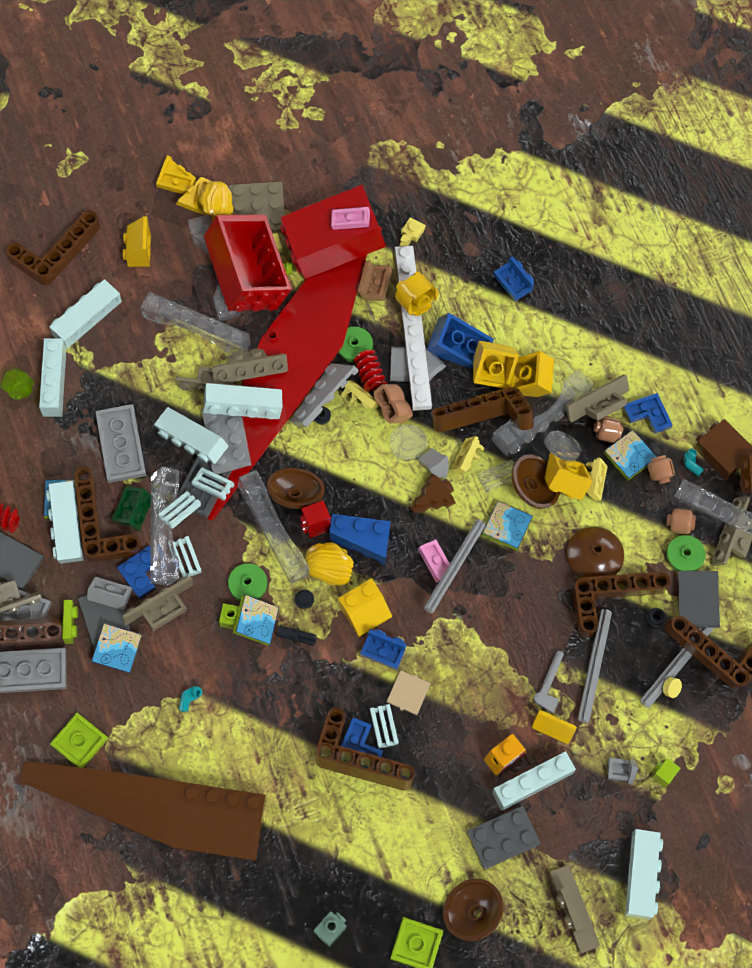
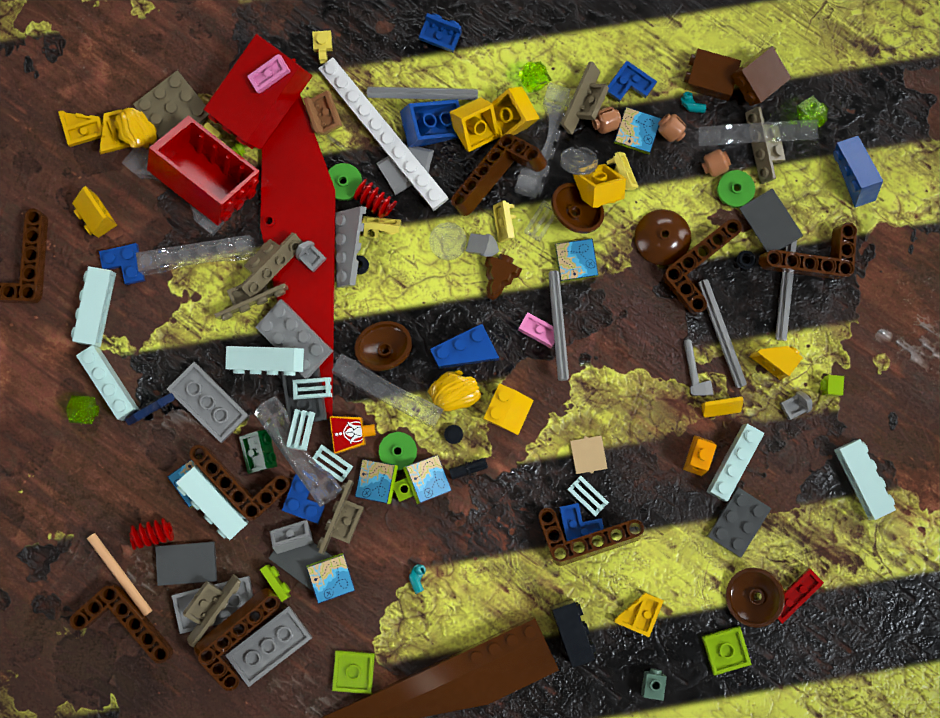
camera: 30 degrees left, 15 degrees up
light aqua brick [204,383,282,419] -> none
red brick [300,501,331,539] -> none
blue bracket [360,629,407,671] -> none
nougat brick [374,384,413,424] -> none
yellow brick [395,271,439,316] -> none
dark tan bracket [550,865,600,953] -> none
light yellow tile [663,677,682,698] -> none
none -> blue plate [99,243,145,285]
none -> dark blue tile [125,393,175,425]
none -> light grey tile [295,241,327,272]
none -> torso [330,416,376,454]
none -> tile [355,459,398,504]
none -> light grey axle [367,87,478,100]
none -> clear neon green brick [518,61,552,93]
none -> black brick [550,599,597,668]
none -> yellow wing [613,592,664,637]
none -> yellow slope [749,346,803,380]
none -> red plate [777,568,824,624]

